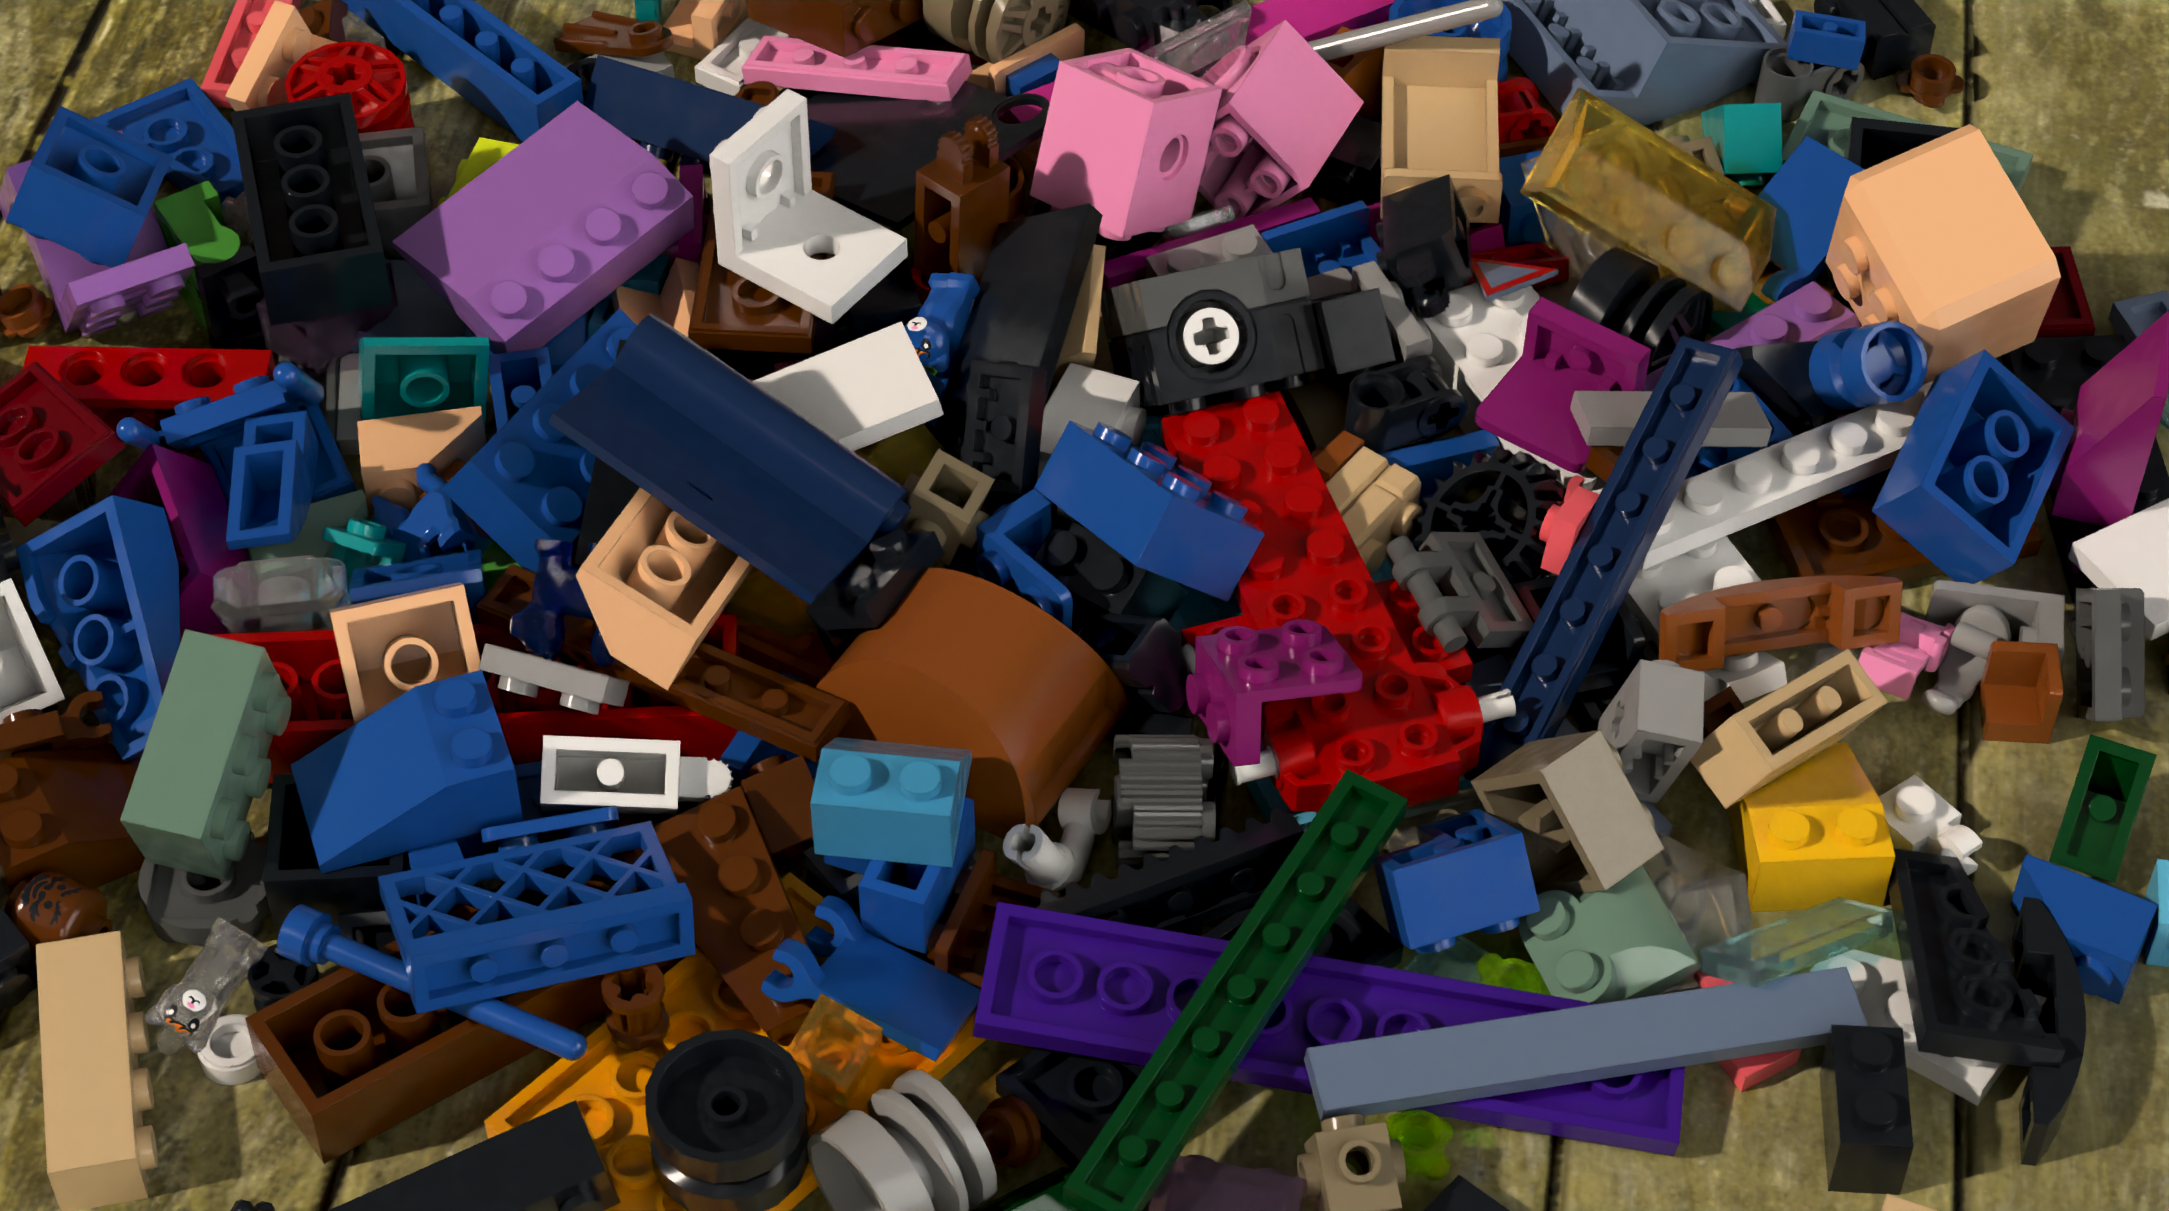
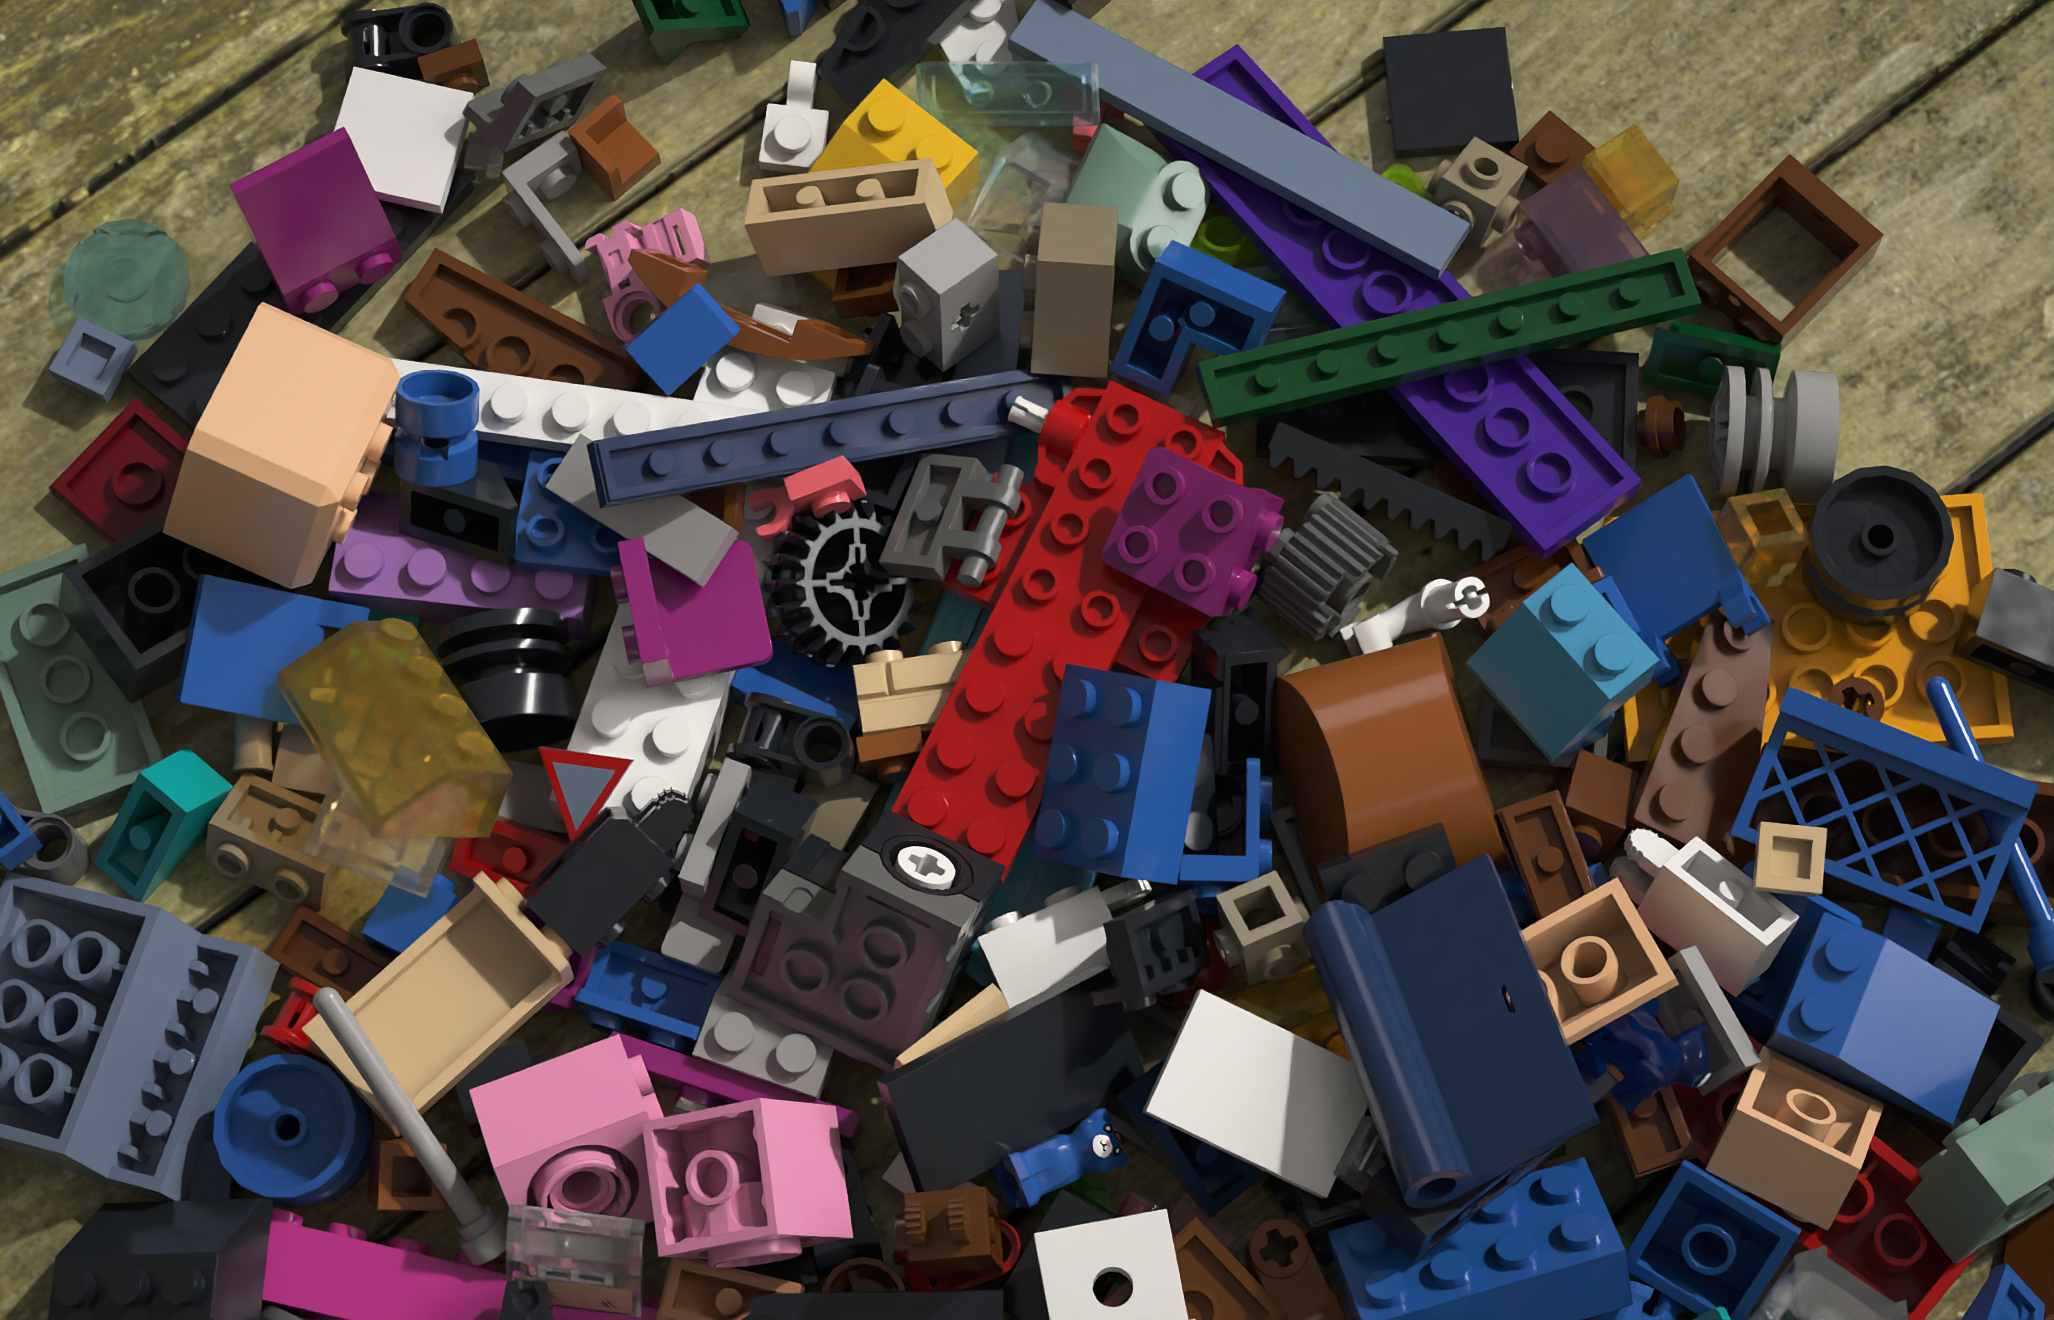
camera: 135 degrees left, 25 degrees up
blue brick [1872,349,2075,584] -> none
light grey piece [1922,604,2011,715] -> none
none -> blue slope [621,282,741,396]
none -> tan plate [1752,821,1827,897]

